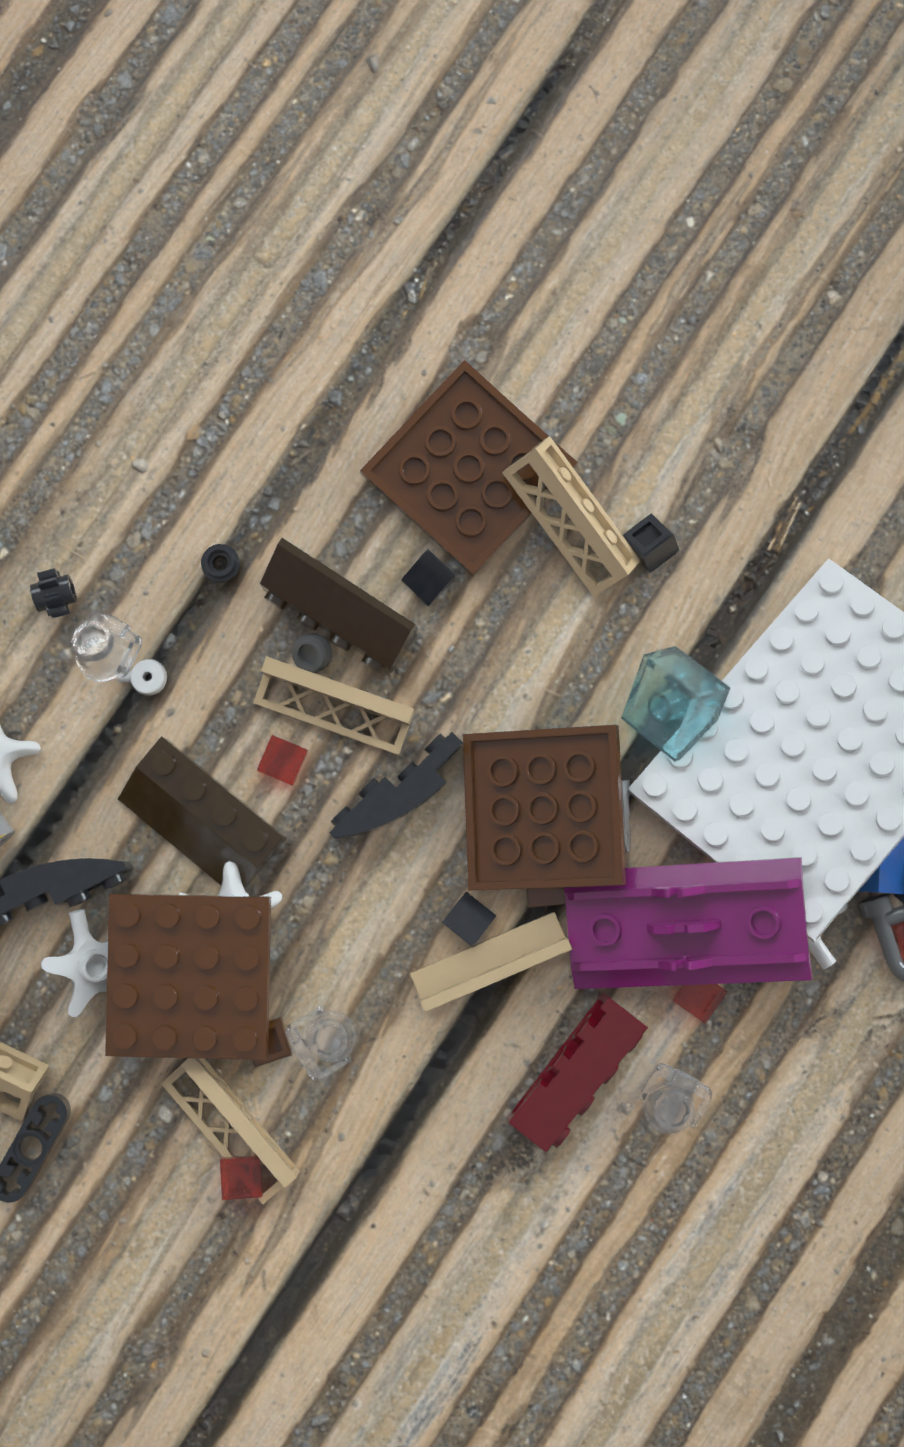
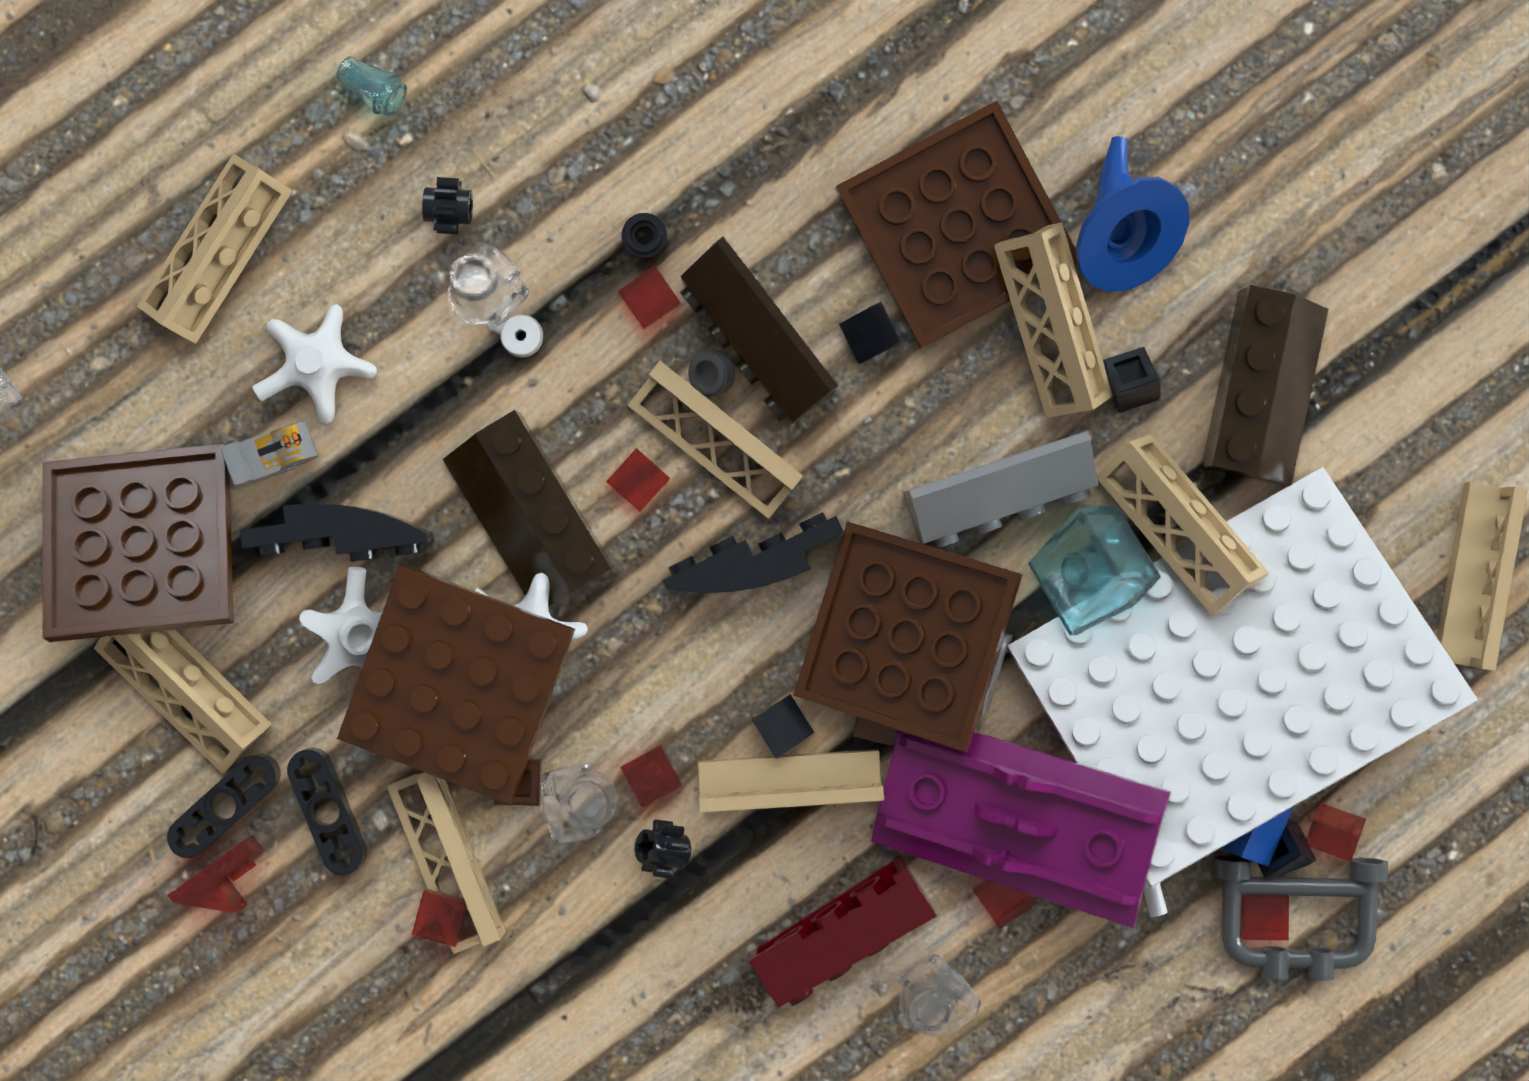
camera: 20 degrees right, 5 degrees up
none -> clear red slope [168,835,263,913]
none -> black beam [287,748,367,875]
none -> clear red tile [618,266,681,330]
none -> clear red tile [621,744,682,807]
none -> black gear [634,819,692,878]
none -> light grey slope [903,431,1098,548]
none -> blue piece [1075,136,1190,292]
none -> tan fence [1097,434,1269,617]
none -> dark brown slope [1201,285,1329,486]

